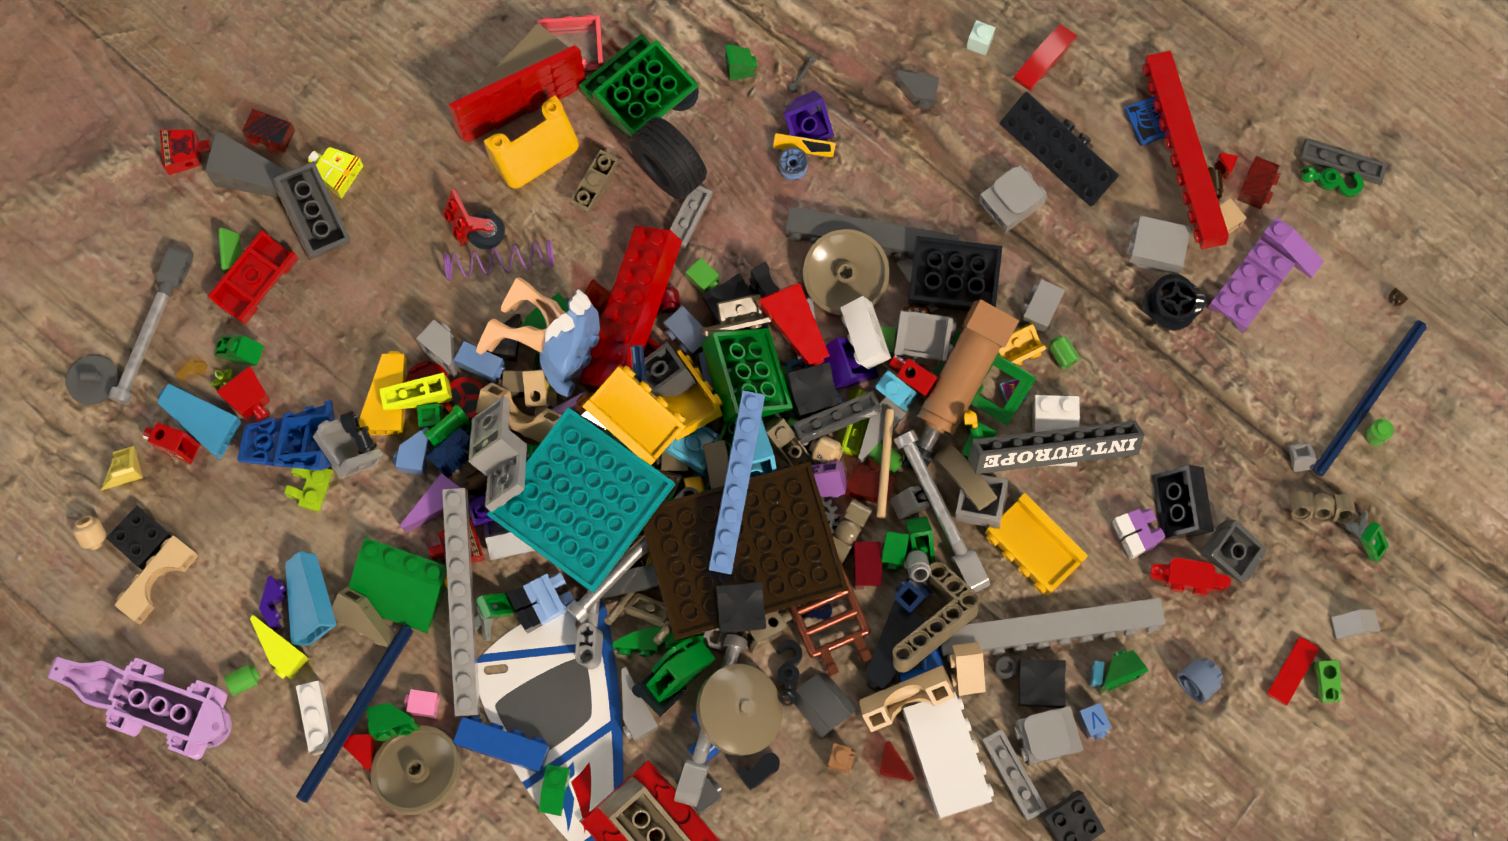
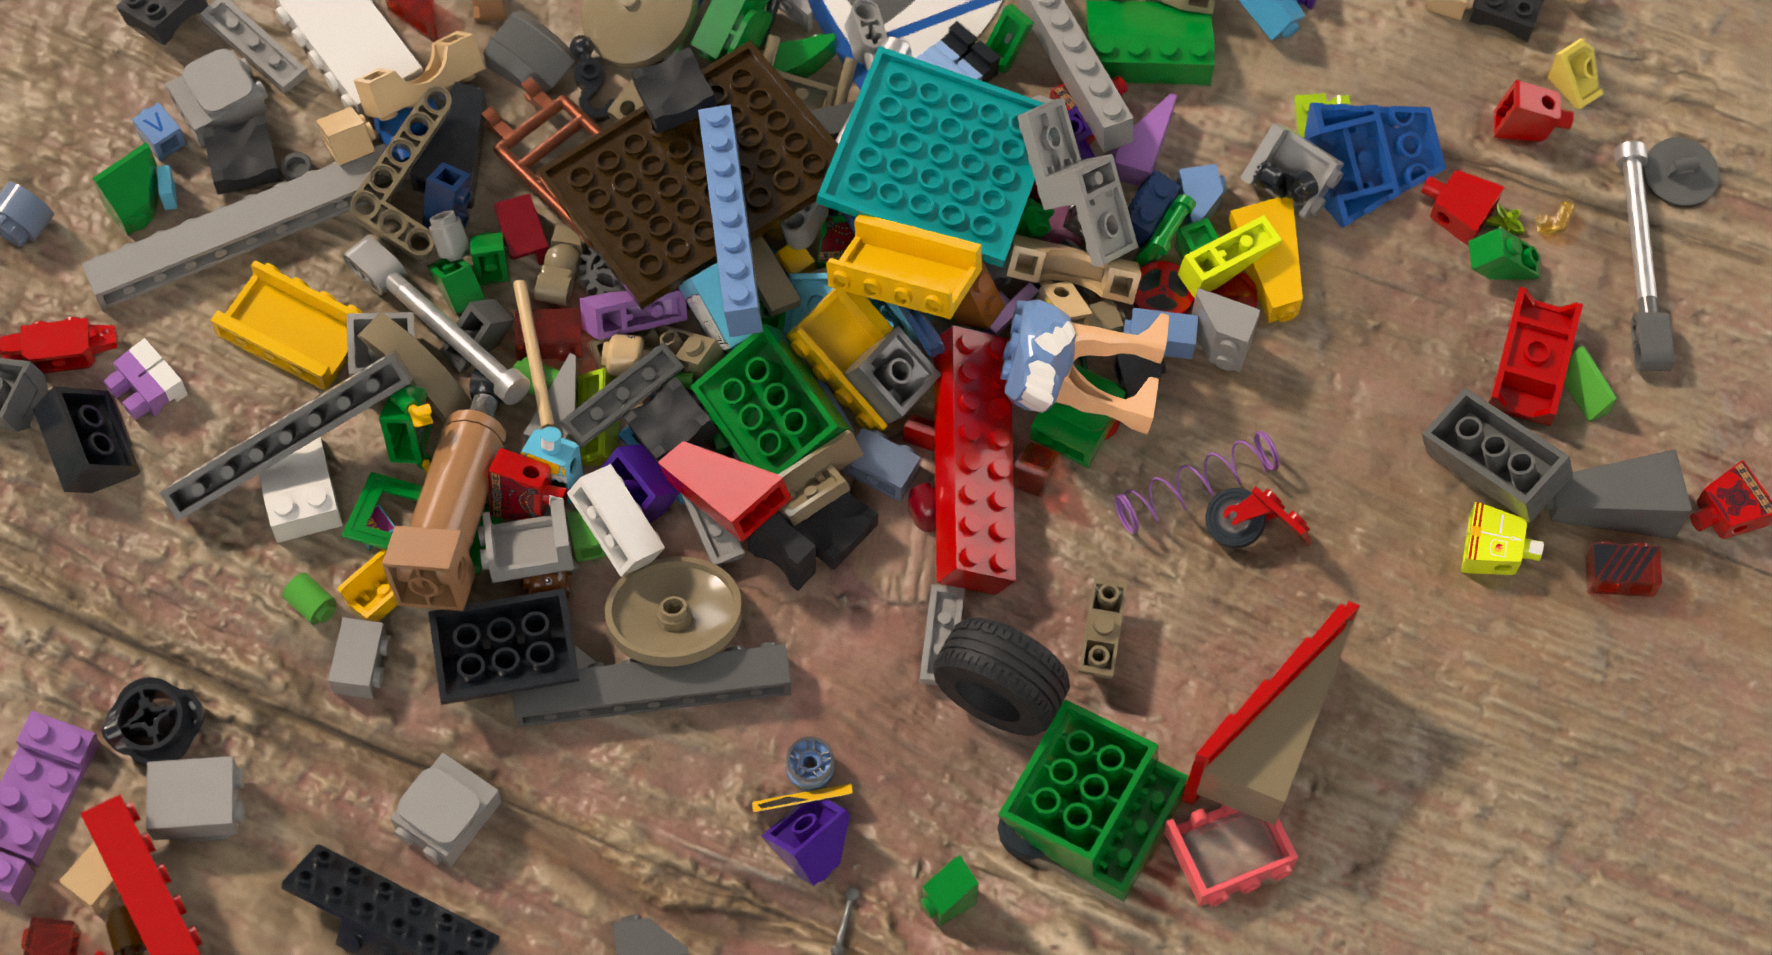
camera: 160 degrees right, 10 degrees down
dark azure slope [157,384,242,460] -> none
yellow windscreen [484,95,579,189] -> none
bright green brick [686,258,719,294] -> none

